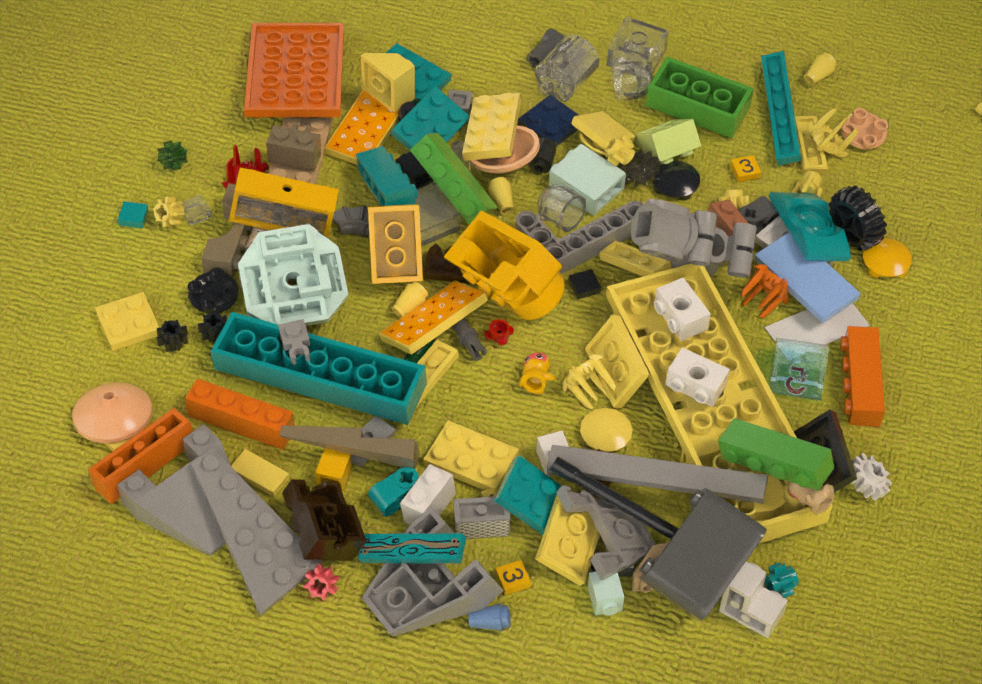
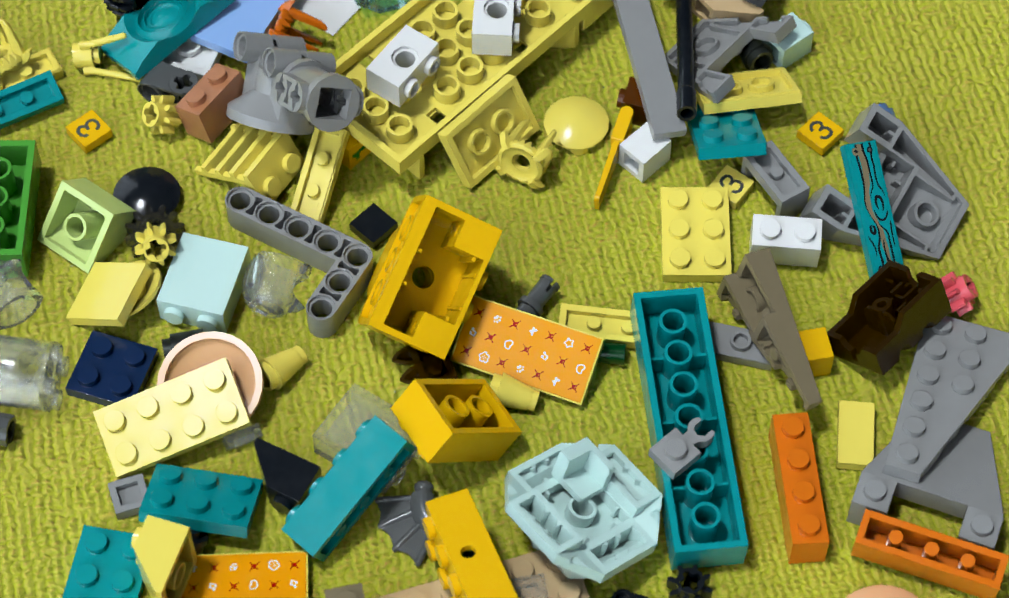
camera: 115 degrees left, 5 degrees up
teal piece [367,467,419,517] -> none
bright green brick [410,133,498,225] -> none
red plate [484,319,514,346] -> none
yellow animal [519,352,555,395] -> none
none -> yellow piece [594,106,633,210]

